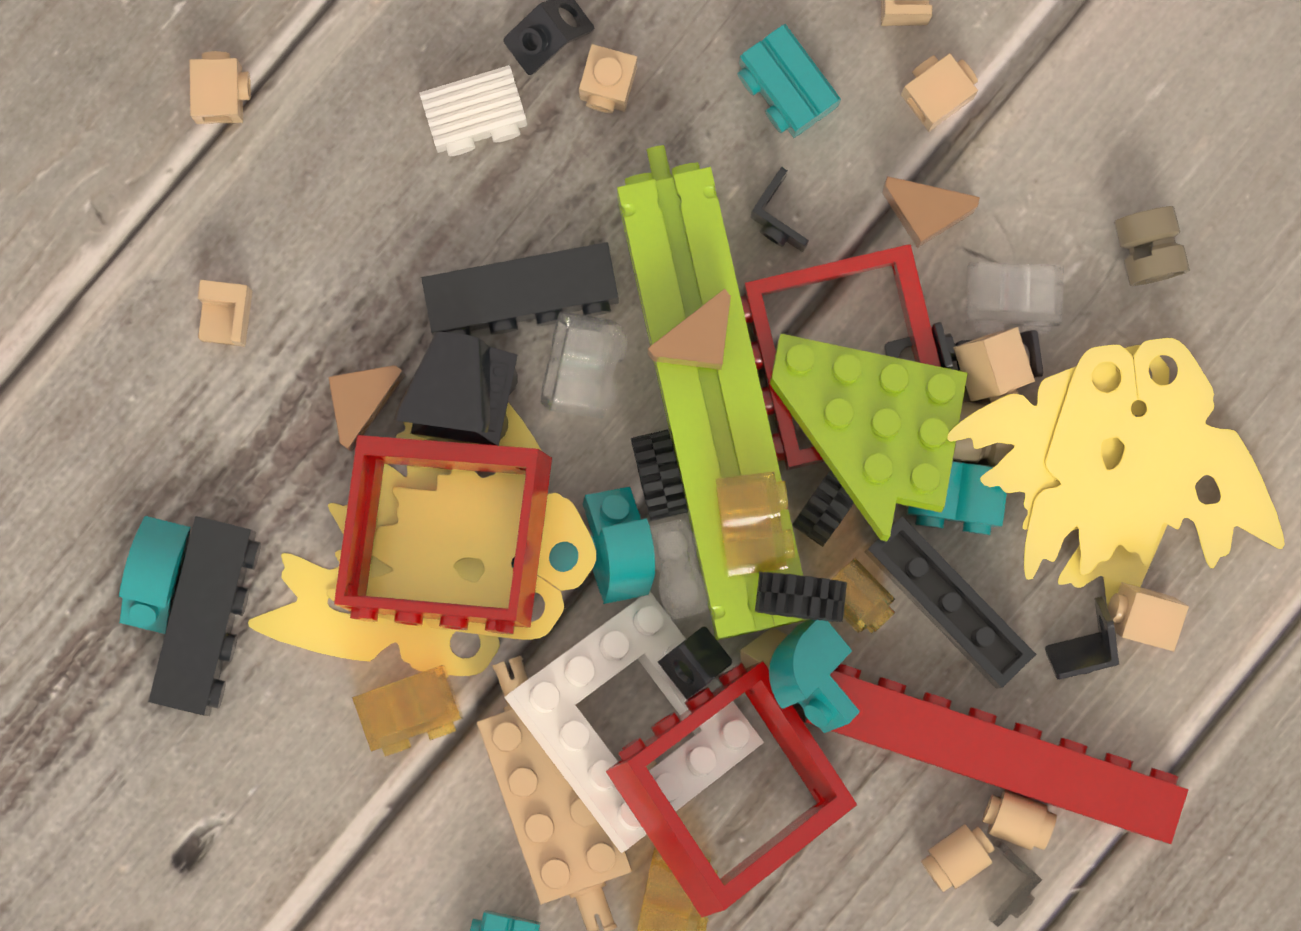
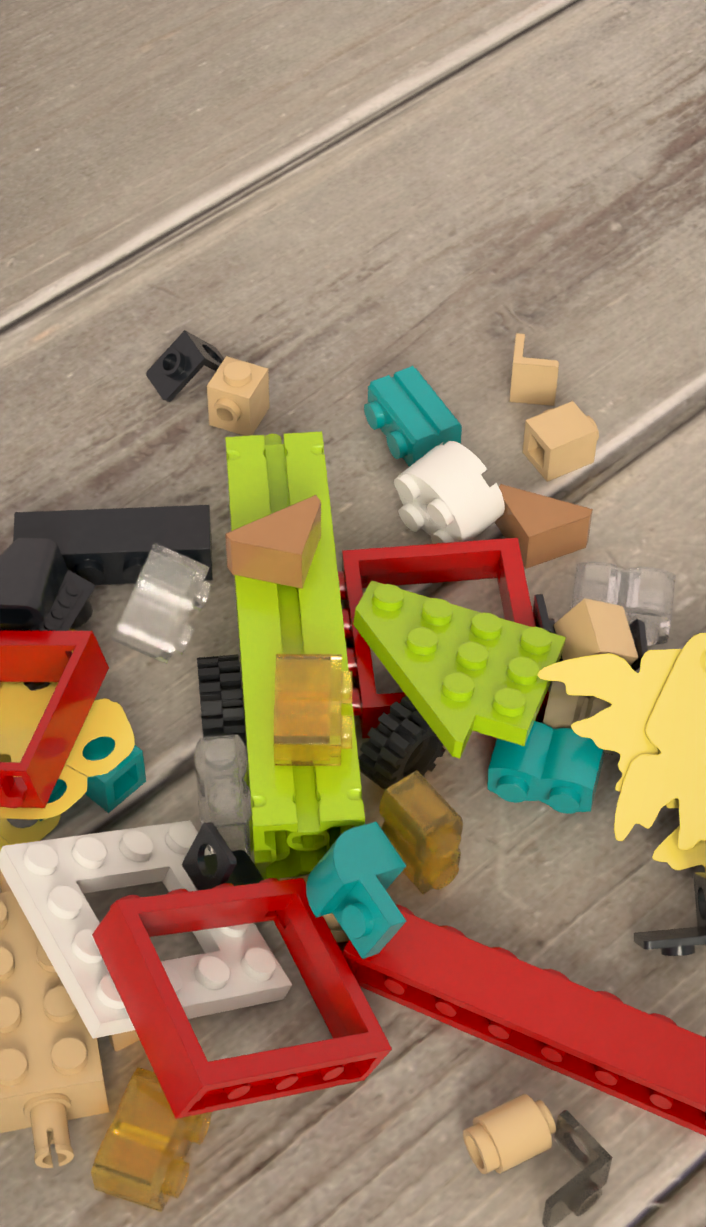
camera: 10 degrees right, 35 degrees down
white brick [419,65,527,156] -> none
teal brick [582,486,655,604] -> none
black bracket [750,167,809,252] -> none
black tyre [755,572,847,622] -> none
black brick [864,516,1037,689] -> none
tan brick [982,789,1057,850] -> none
none -> white brick [394,441,505,544]

